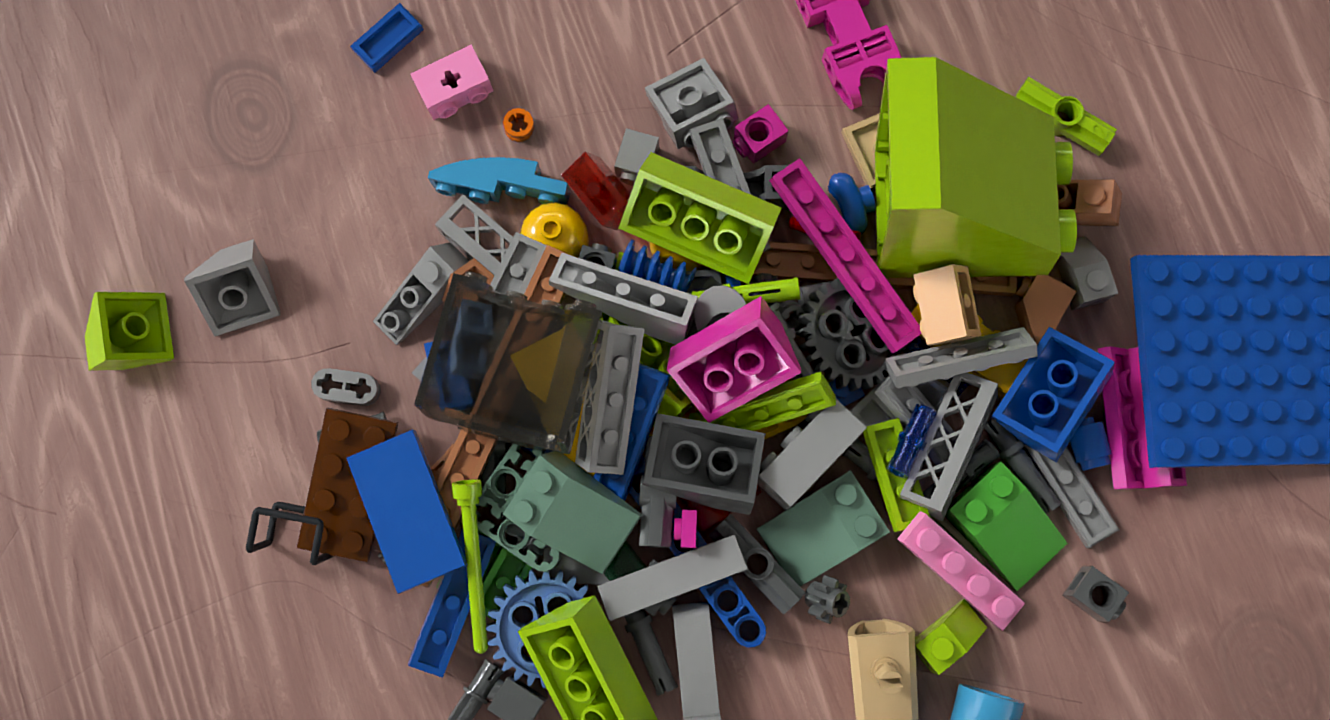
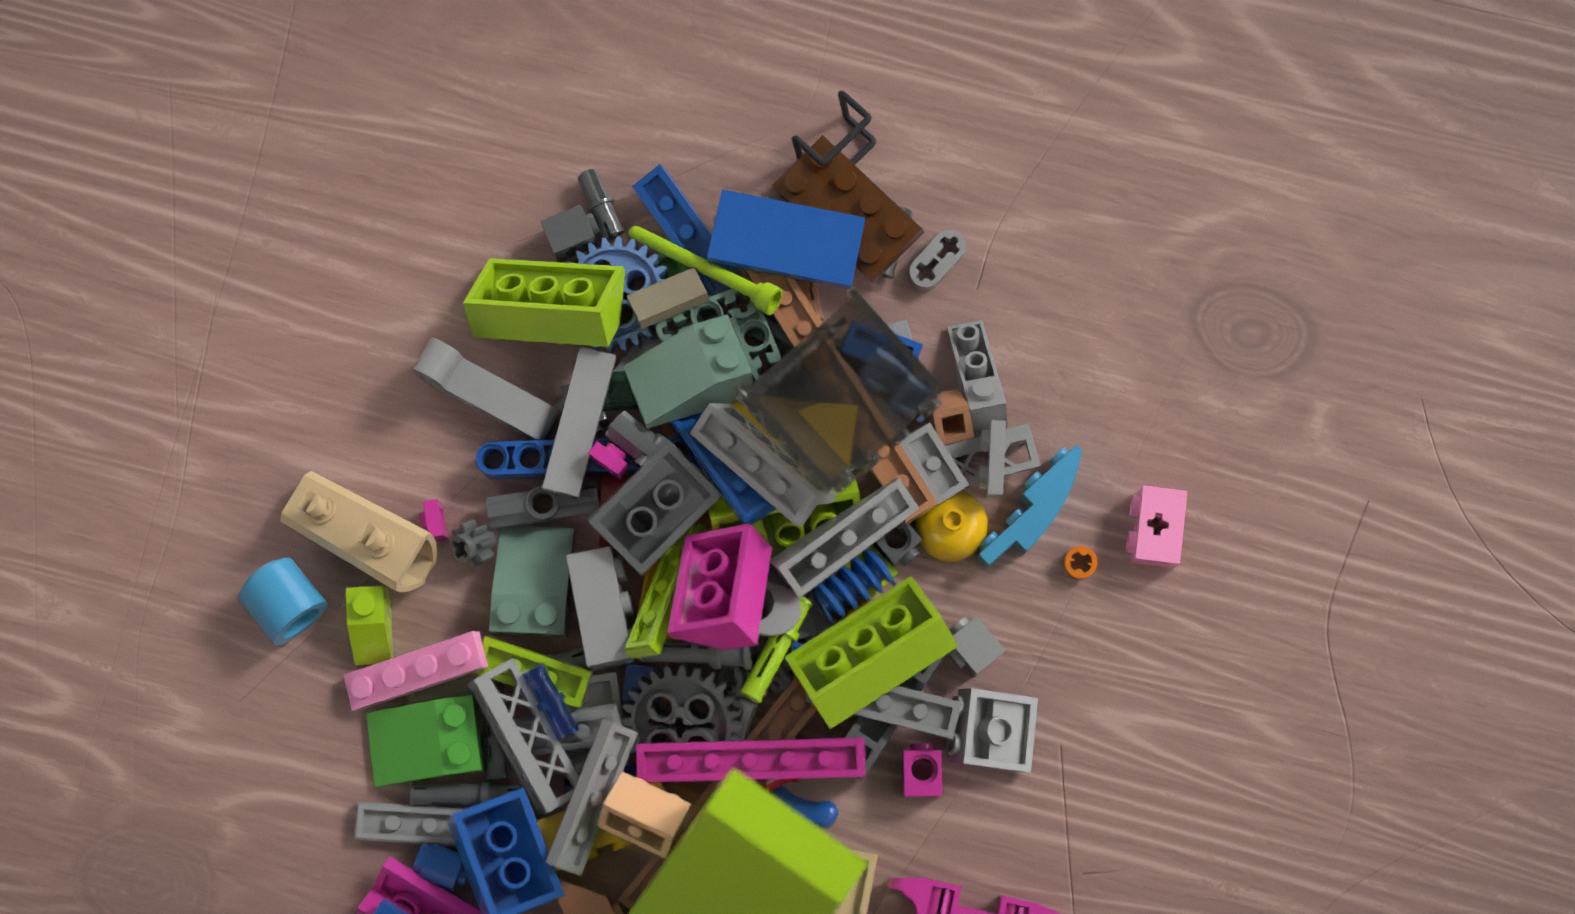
camera: 120 degrees right, 0 degrees up
lime slope [85,292,174,371] -> none
light grey slope [184,239,280,337] -> none
blue tile [350,3,424,73] -> none
clear red brick [561,151,630,230] -> none
dark grey pin [624,609,678,696] -> none
dark grey brick [1062,566,1129,622] -> none
none -> dark pink plate [419,499,449,542]
none -> dark tan tile [627,267,709,329]
none -> light grey plate [979,420,1006,500]

